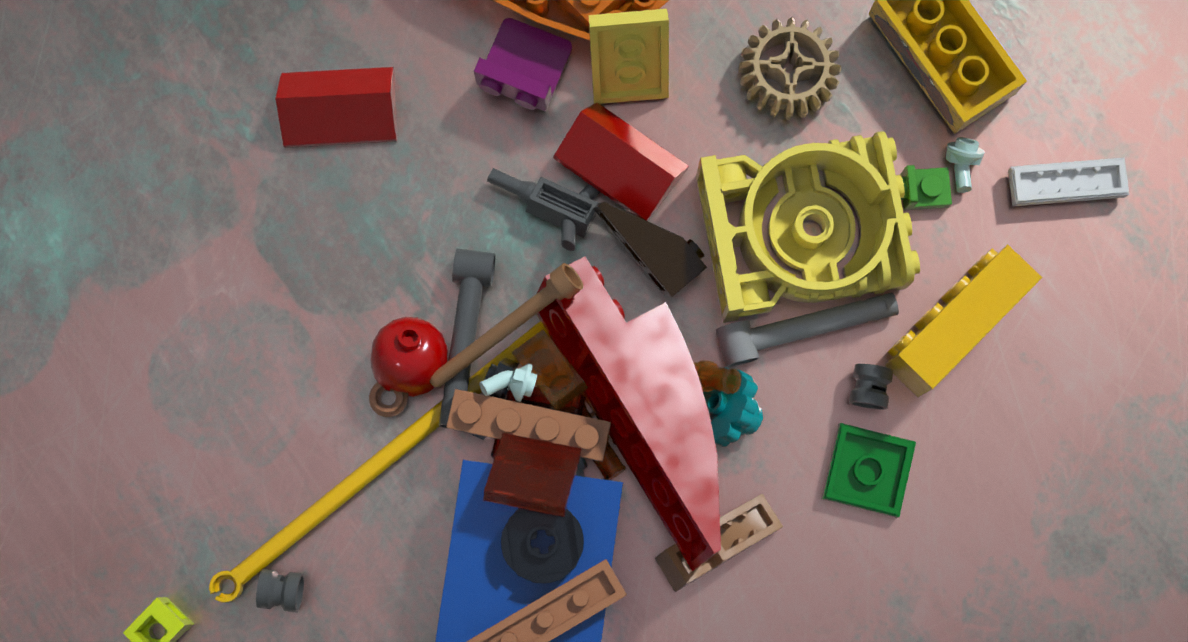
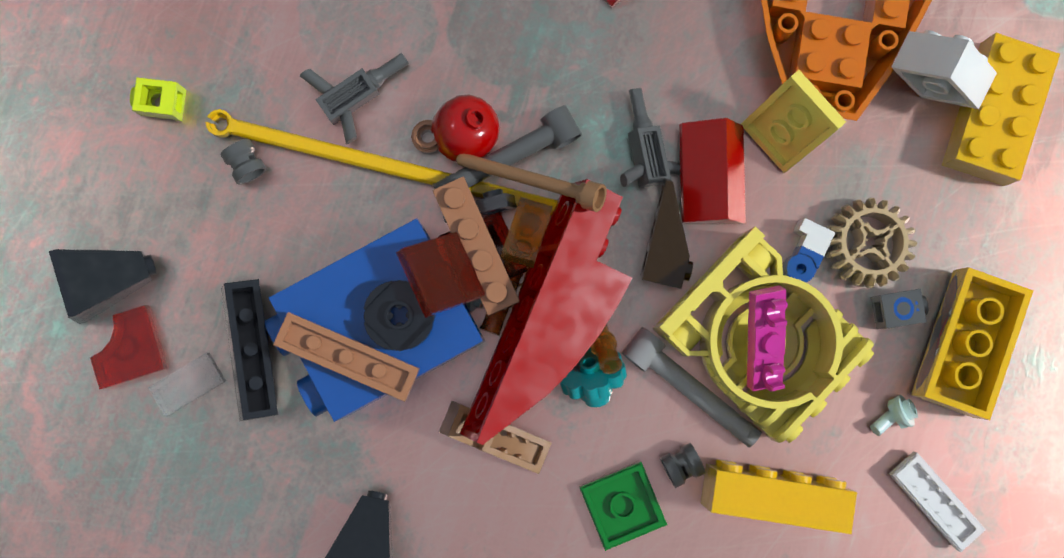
camera: 50 degrees right, 5 degrees up
magenta bracket [474,18,572,112] -> none
light aqua plate [479,364,537,402] -> none
bright green bracket [900,165,952,211] -> none
none -> dark grey piece [300,53,409,144]
none -> dark pink plate [747,285,788,392]
none -> leg [782,218,835,282]
none -> dark grey brick [871,289,929,329]

